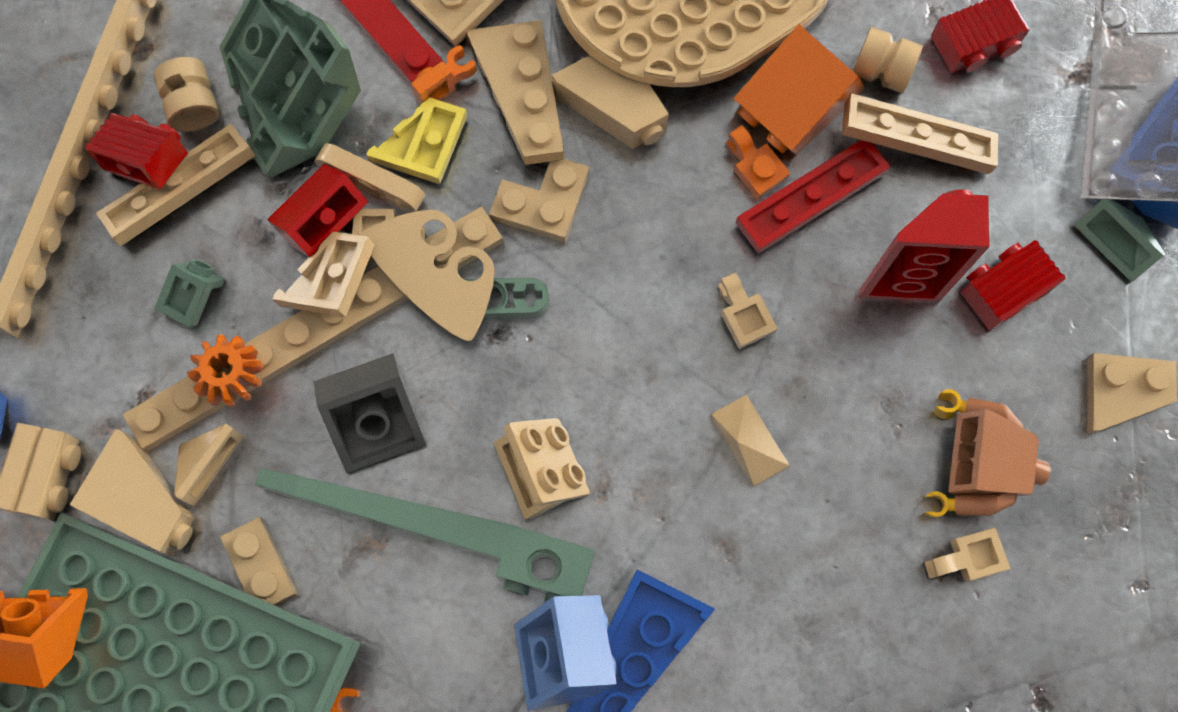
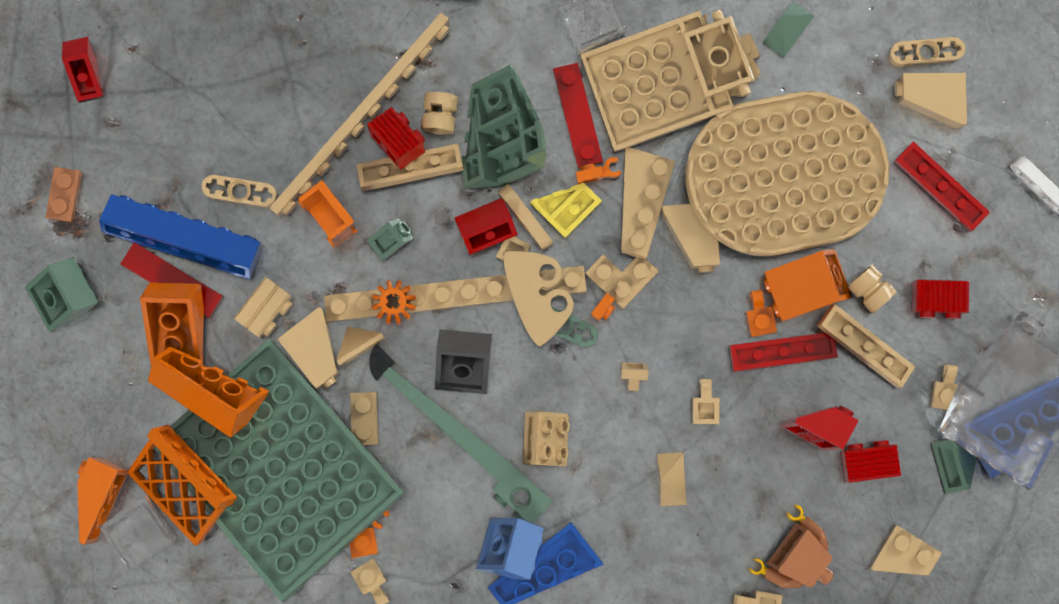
camera: 25 degrees right, 10 degrees up
tan wing [272,232,375,317] -> none
none -> orange piece [298,180,358,249]
none -> black tile [369,344,395,381]
none -> orange plate [590,293,615,322]
none -> tan tile [620,362,648,391]
none -> tan plate [930,364,962,411]

